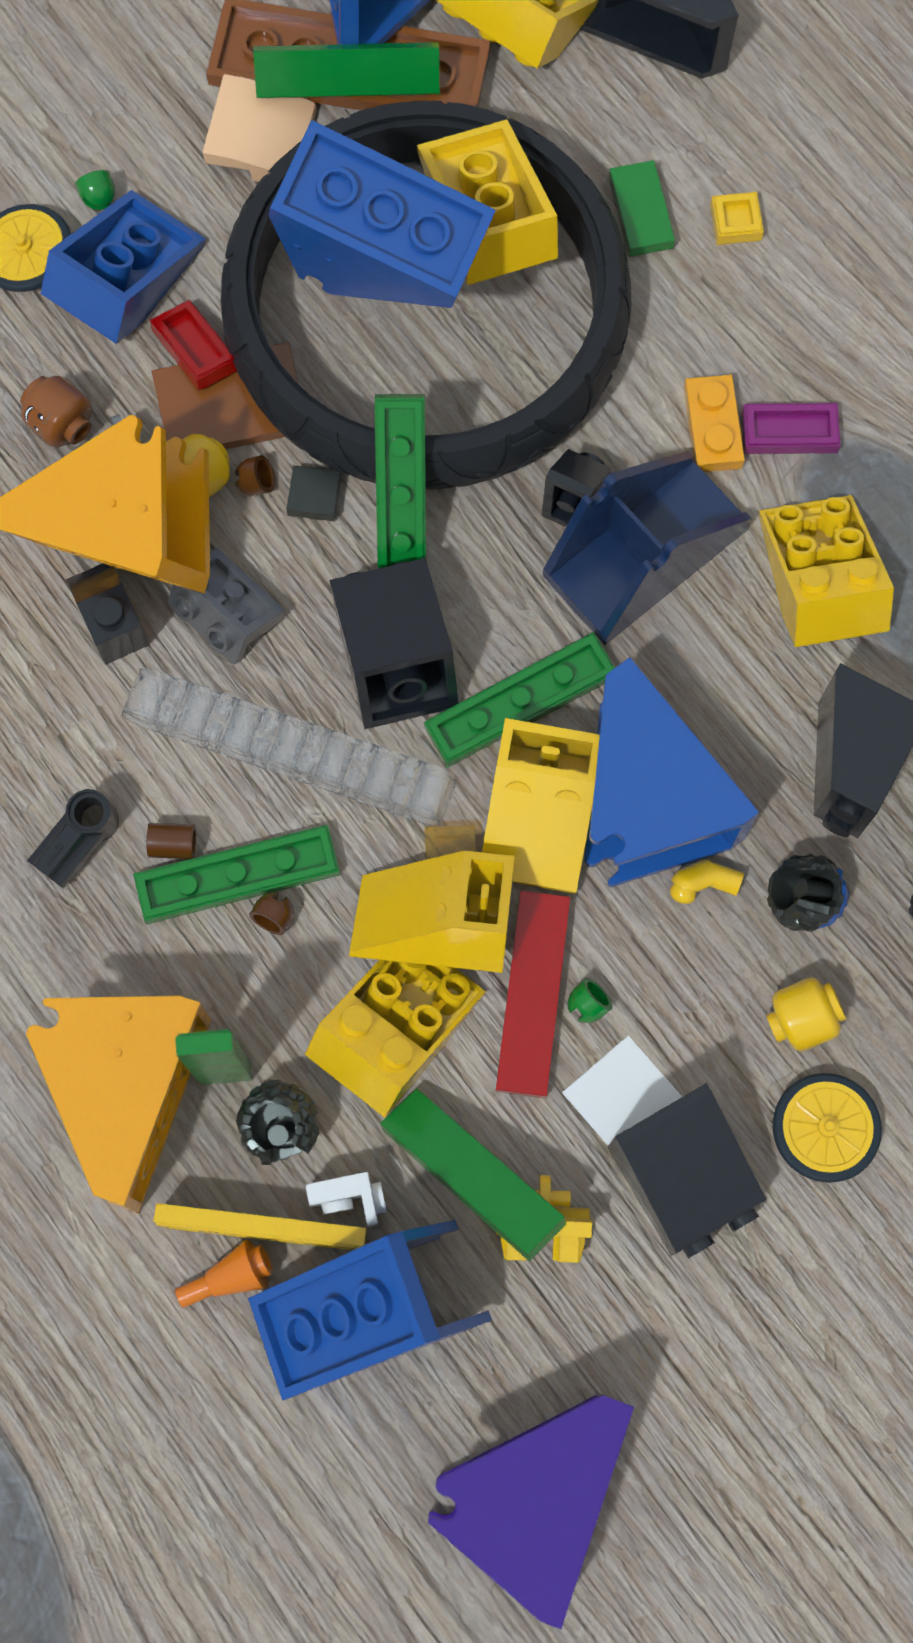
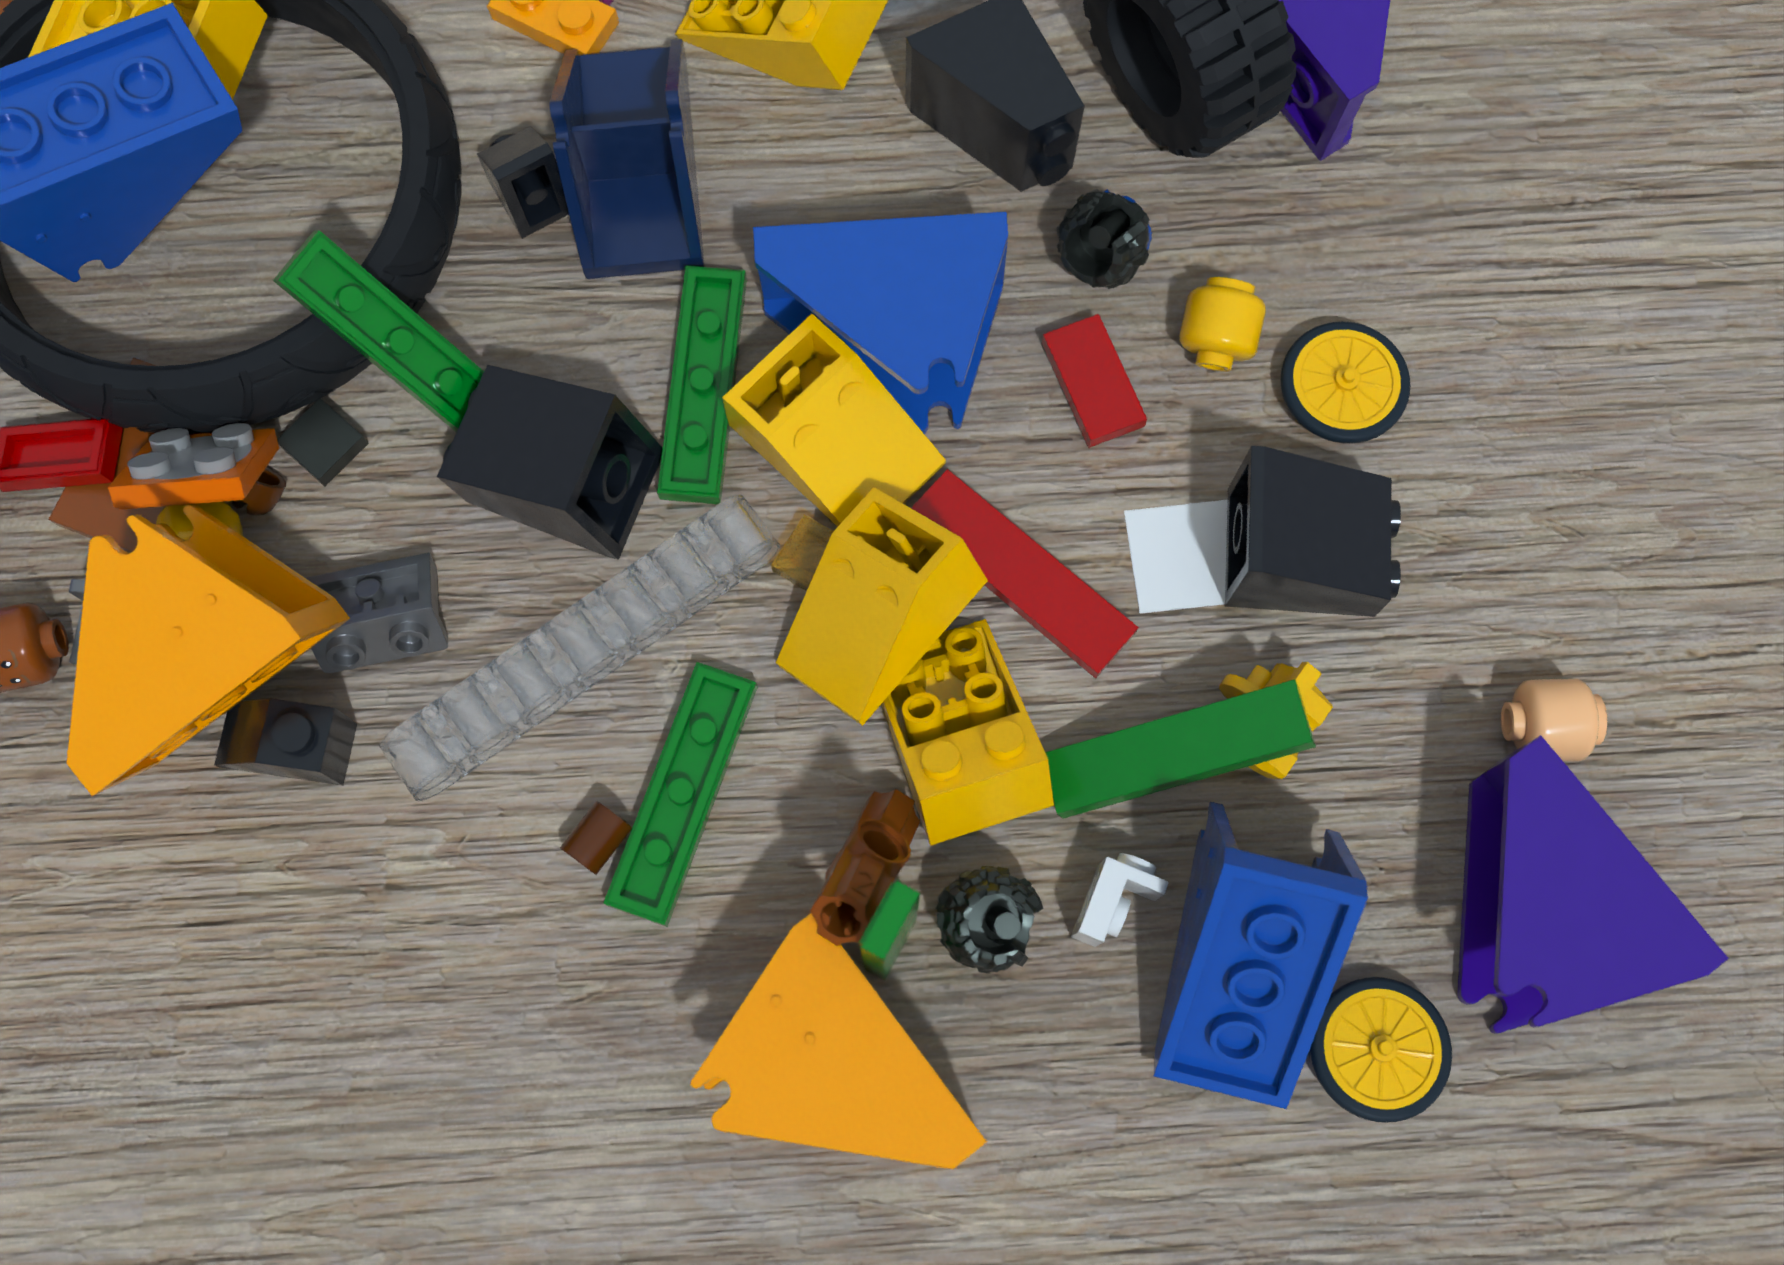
camera: 55 degrees left, 0 degrees up
black piece [27,789,119,889] -> none
yellow tile [153,1203,368,1251] -> none
orange cone [175,1239,273,1308] -> none
reddish brown hinge [249,891,294,935] -> none
green hinge [568,978,613,1023] -> none
yellow arm [669,860,744,904] -> none
none -> piece [108,423,279,510]
none -> dark orange piece [810,789,920,946]
none -> red tile [1041,314,1147,448]
none -> yellow wheel [1310,977,1452,1123]
none -> light nougat head [1501,679,1607,762]

